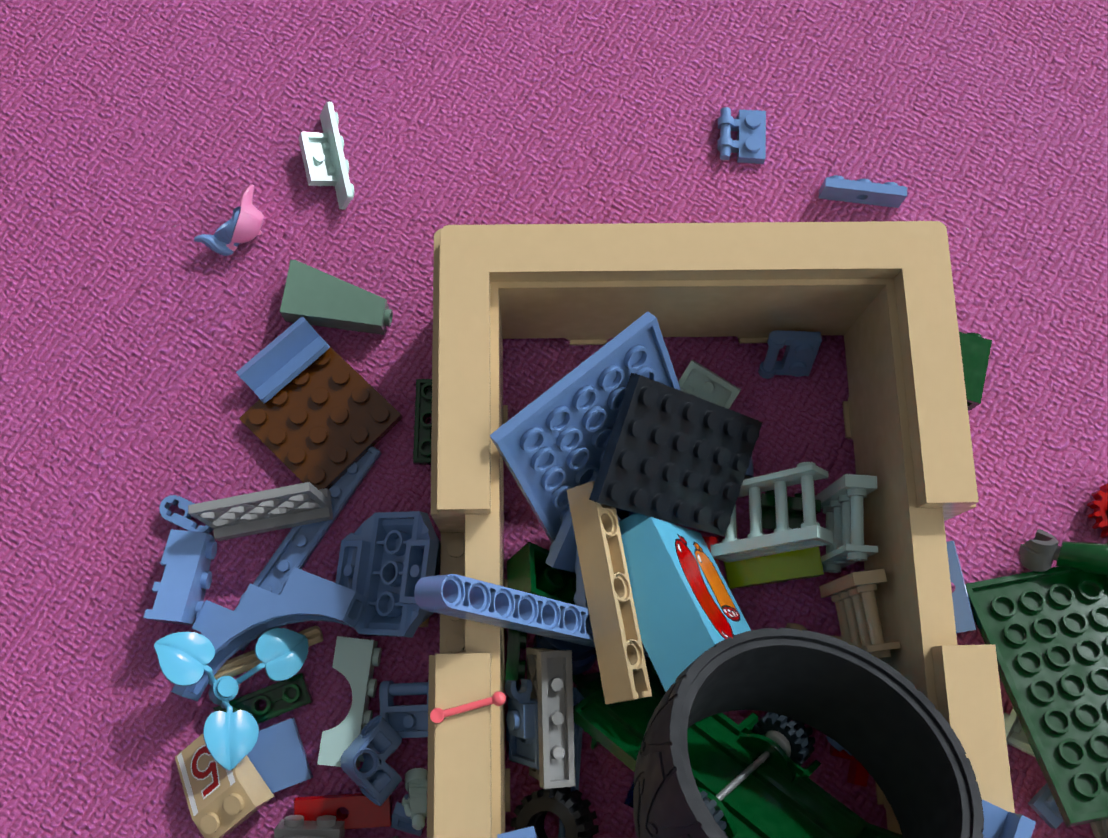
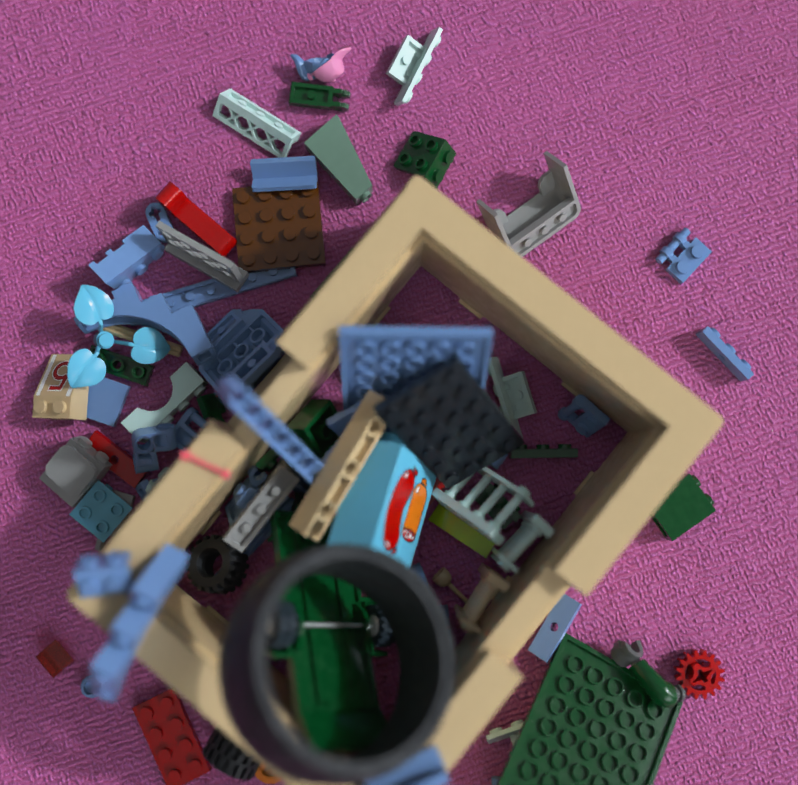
camera: 45 degrees right, 10 degrees up
none -> red beam [155,181,237,257]
none -> dark green plate [197,392,226,423]
none -> light aqua fence [212,88,301,158]
none -> dark green hinge [289,82,351,112]
none -> dark green bracket [394,131,457,189]
none -> light grey windscreen [476,151,581,257]
none -> dark green tile [509,444,578,459]

